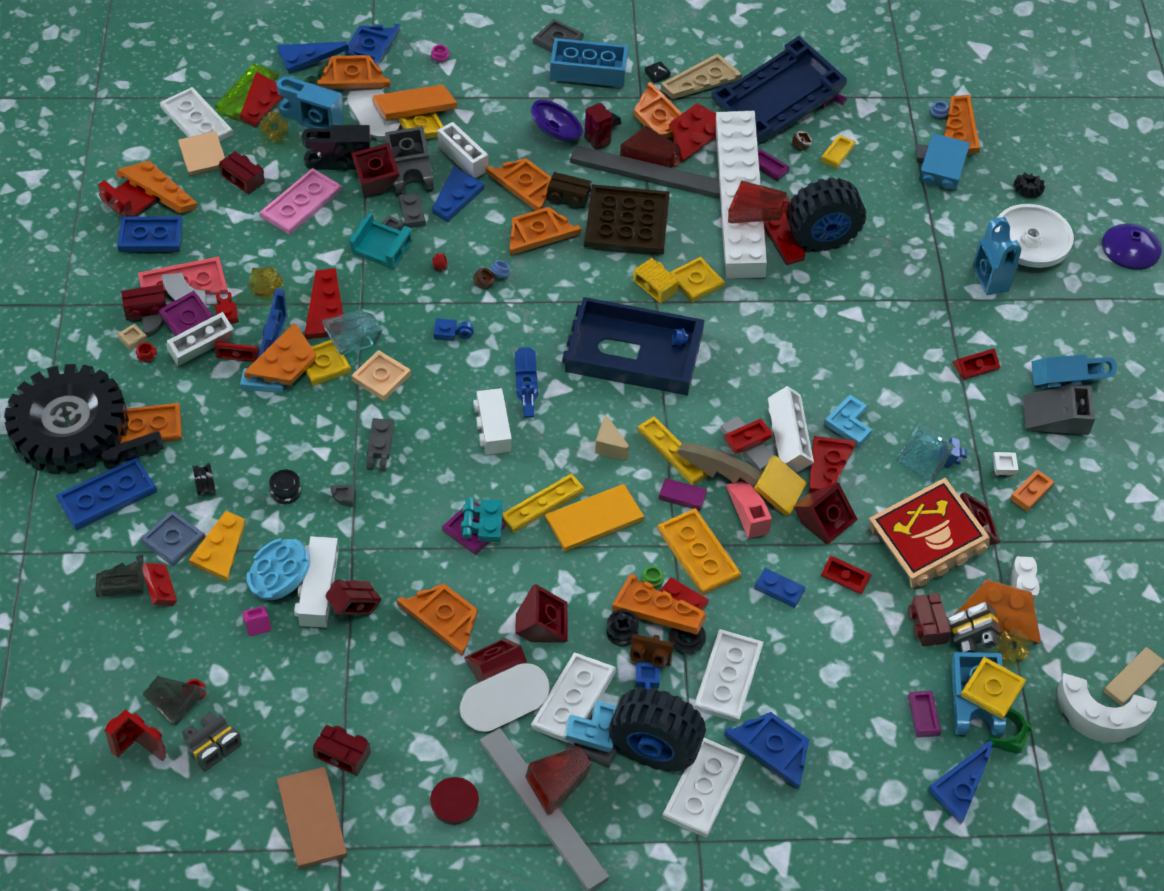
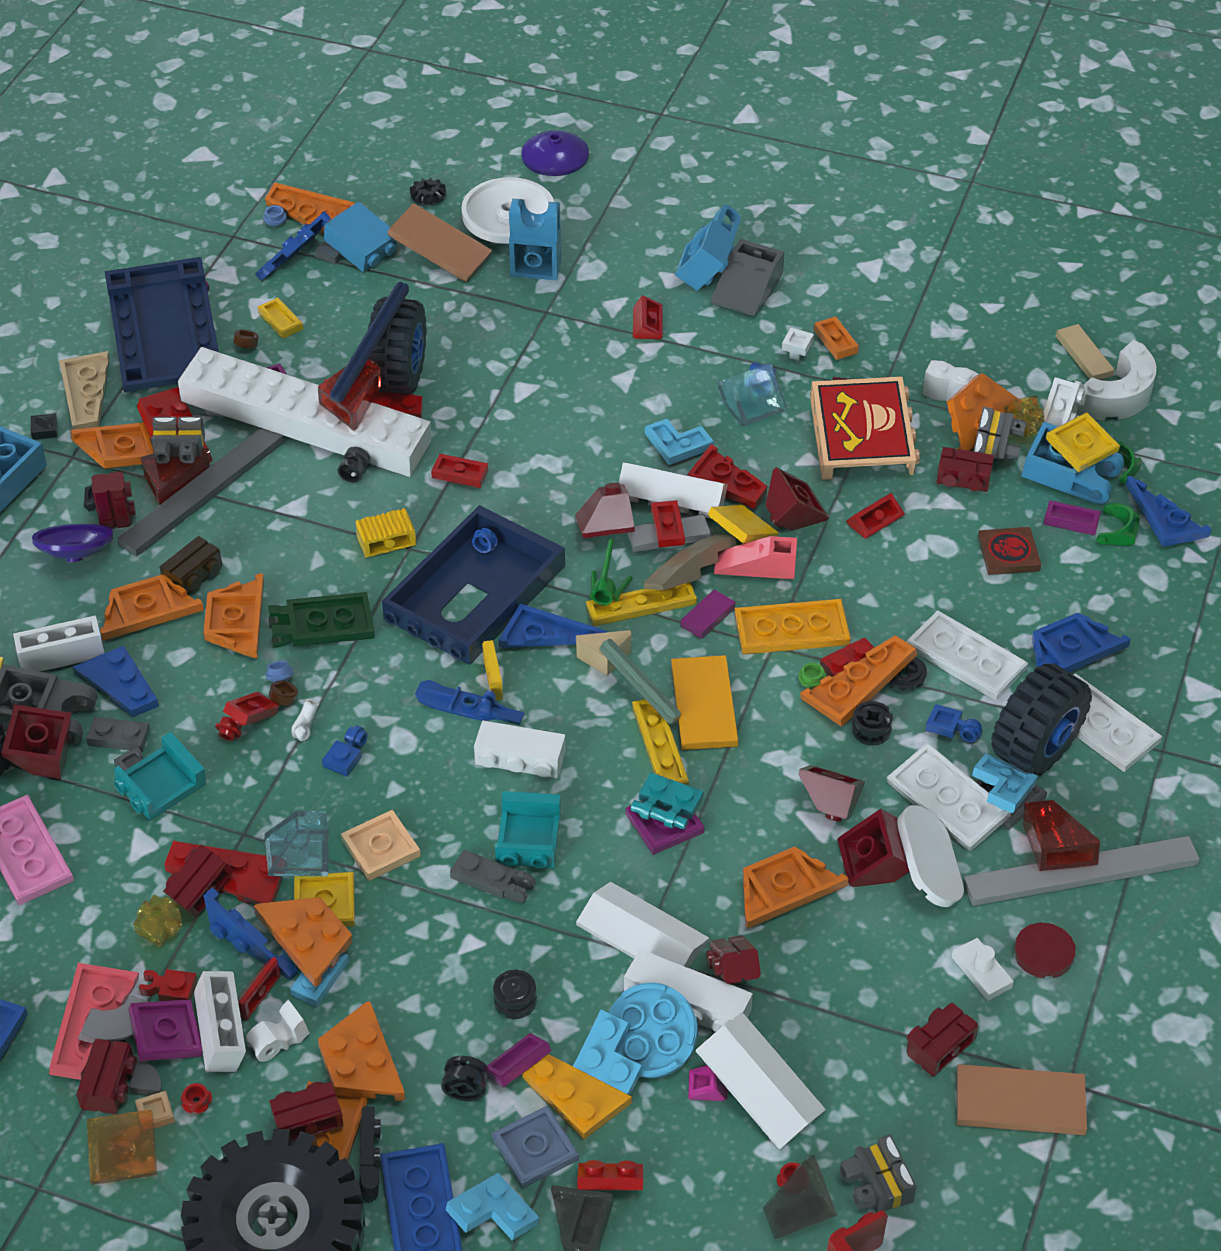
camera: 65 degrees left, 5 degrees down
dark grey tile [330,484,353,507] -> none
dark brown plate [584,184,670,254] -> none
reddish brown hips [630,634,674,668] -> none
yellow tile [670,257,725,303] -> none
blue plate [754,568,806,608] -> none
none -> clear orange plate [87,1109,157,1185]
none -> dark grey hips [151,417,205,463]
none -> dark red brick [163,844,234,918]
none -> red plate [223,691,279,726]
none -> white leg [245,1000,310,1062]
none -> blue wing [255,211,331,281]
none -> dark green tile [268,592,375,648]
none -> dark red brick [269,1081,344,1140]
none -> white arm [291,699,319,741]
none -> orange wing [318,1001,405,1101]
none -> dark blue axle [330,281,409,403]
none -> black wheel [337,447,370,483]
none -> nougat tile [387,203,492,283]
none -> red plate [431,453,489,488]
none -> medium azure plate [446,1173,539,1240]
none -> yellow tile [482,640,503,700]
none -> magenta tile [487,1033,552,1087]
none -> teal panel [495,791,561,869]
none -> blue wing [498,604,607,648]
none -> medium azure plate [573,1009,645,1095]
none -> slope [575,483,635,538]
none -> white slope [576,882,710,968]
none -> green plant [590,539,633,606]
none -> sand green axle [599,639,681,724]
none -> white slope [696,1012,826,1150]
none -> white tile [952,938,1014,1001]
none -> tile [978,527,1041,575]
none -> white bracket [1039,377,1087,427]
none -> green helmet [1096,503,1140,546]

